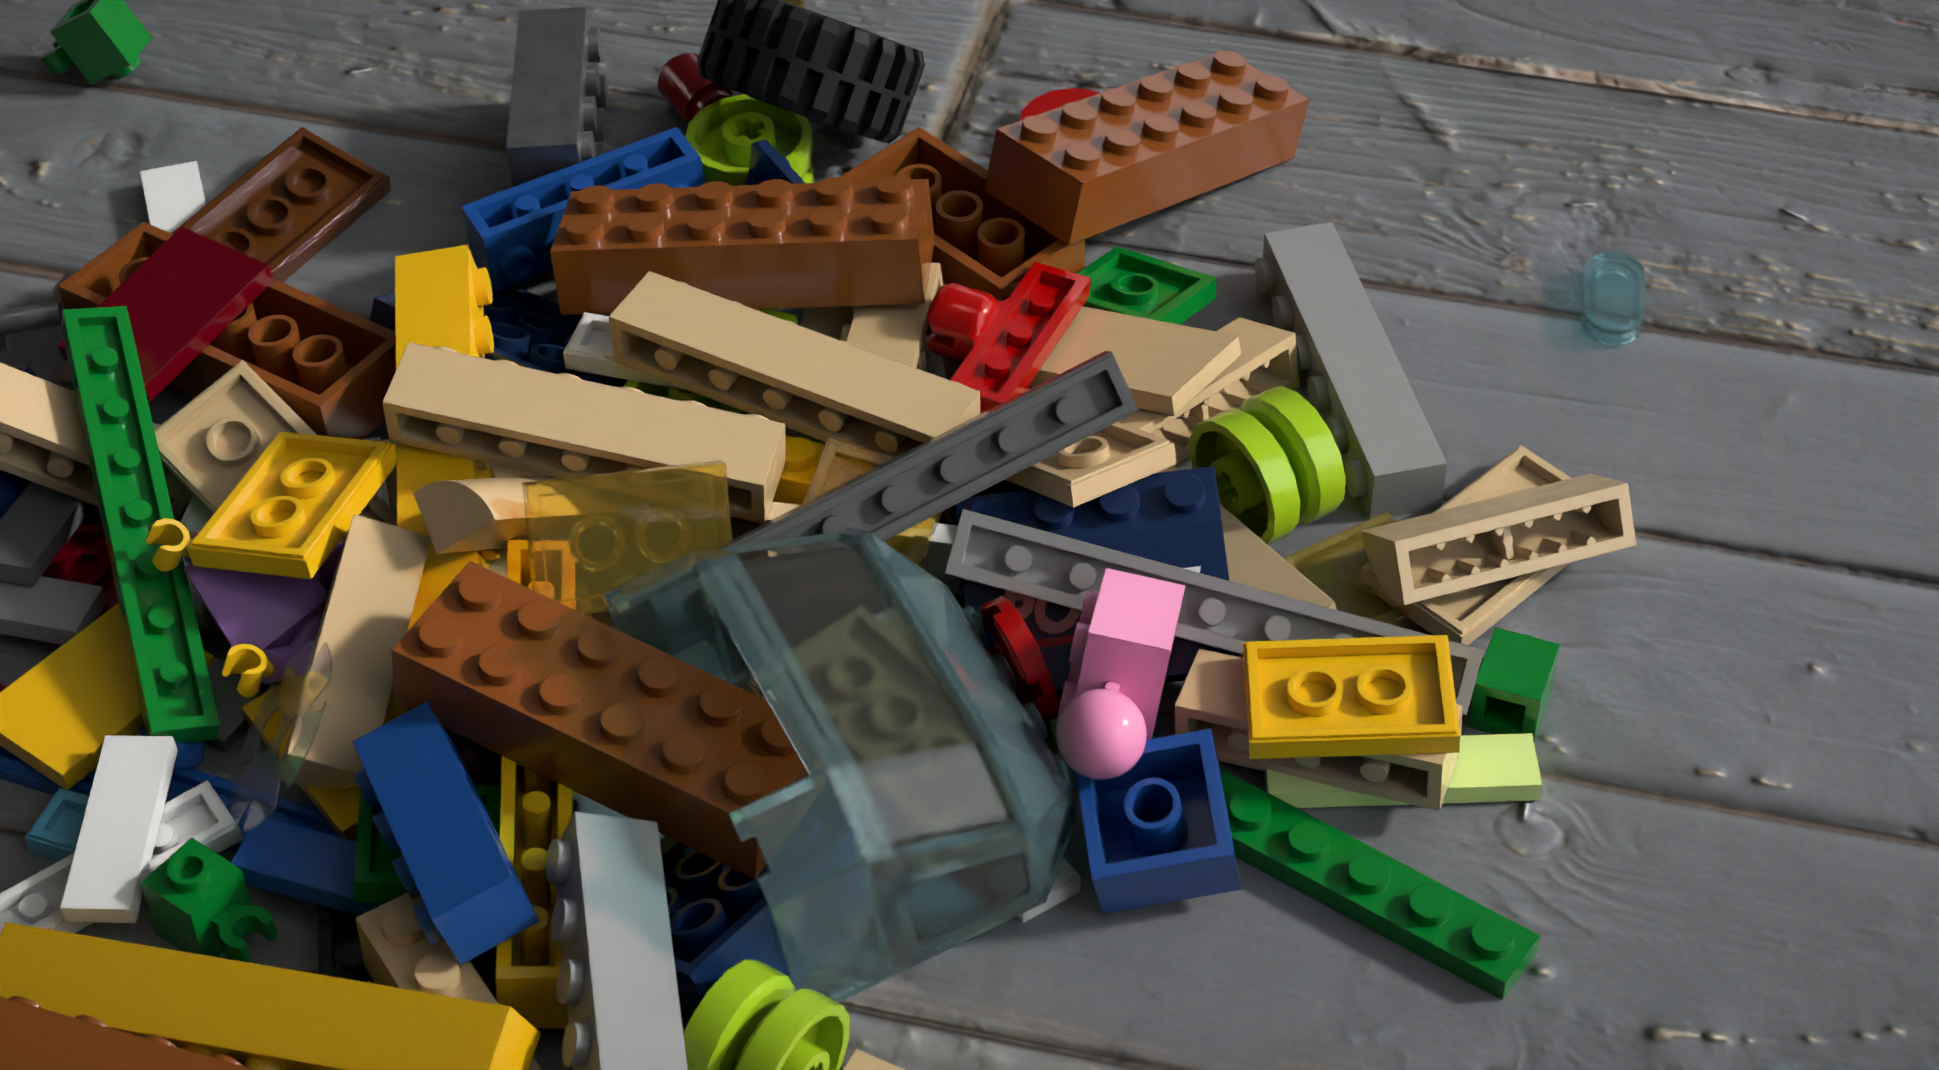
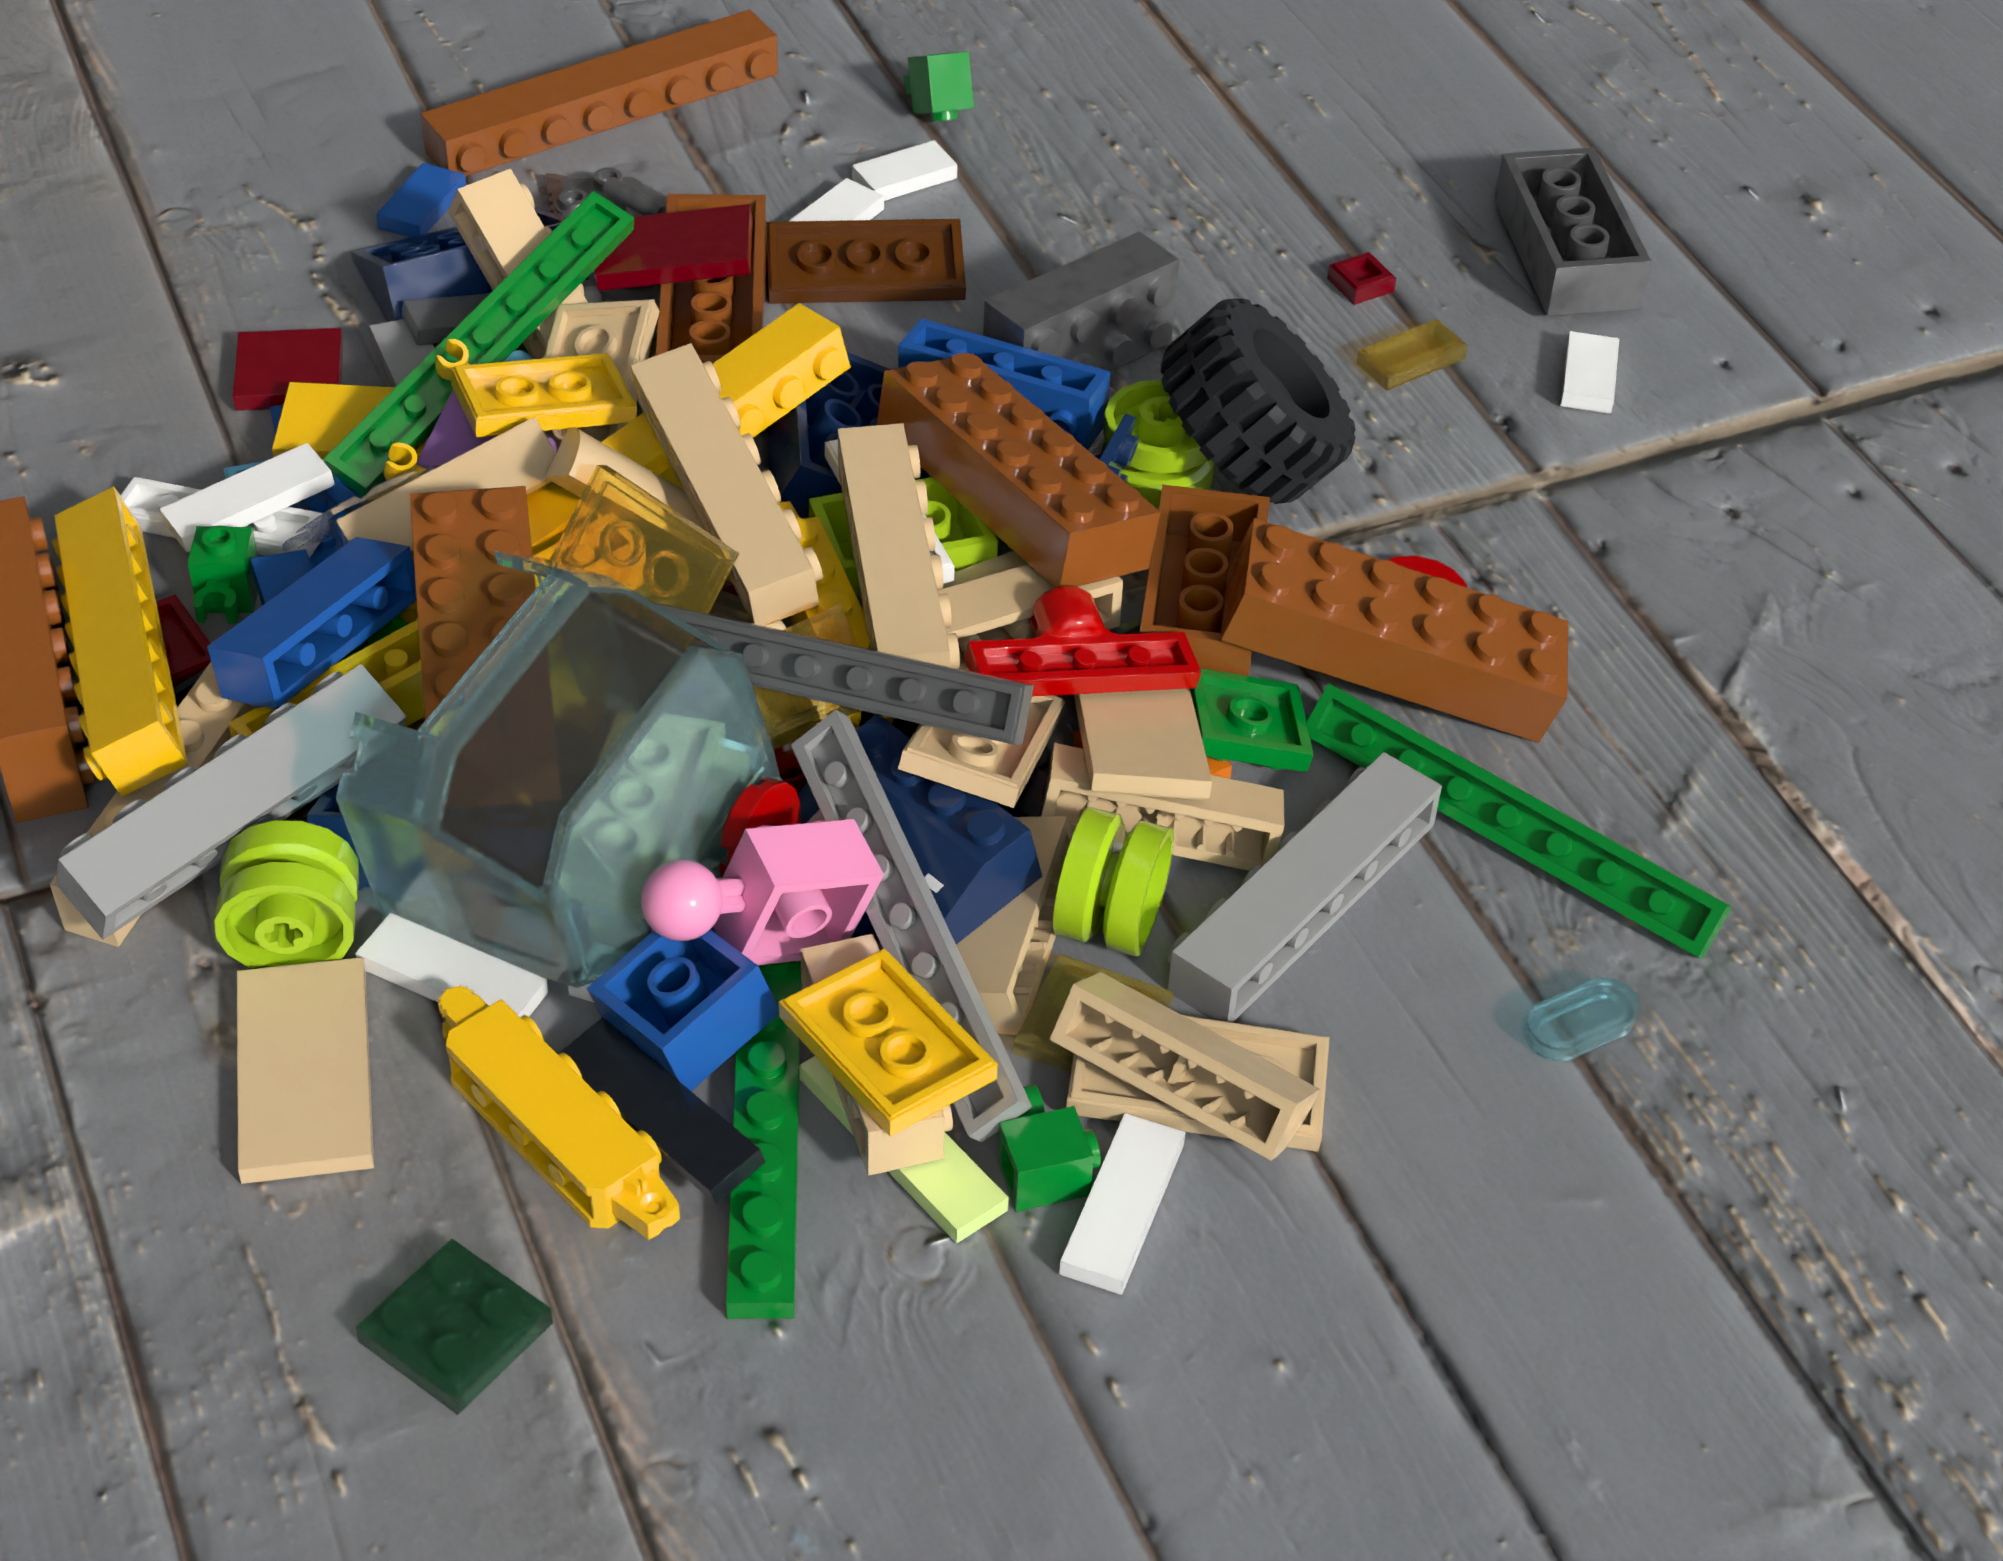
camera: 50 degrees right, 0 degrees up
none -> white tile [355,913,548,1017]
none -> yellow hinge [438,985,680,1240]
none -> black tile [558,1017,765,1204]
none -> white tile [852,140,957,201]
none -> white tile [1059,1113,1186,1295]
none -> green plate [1307,683,1733,959]

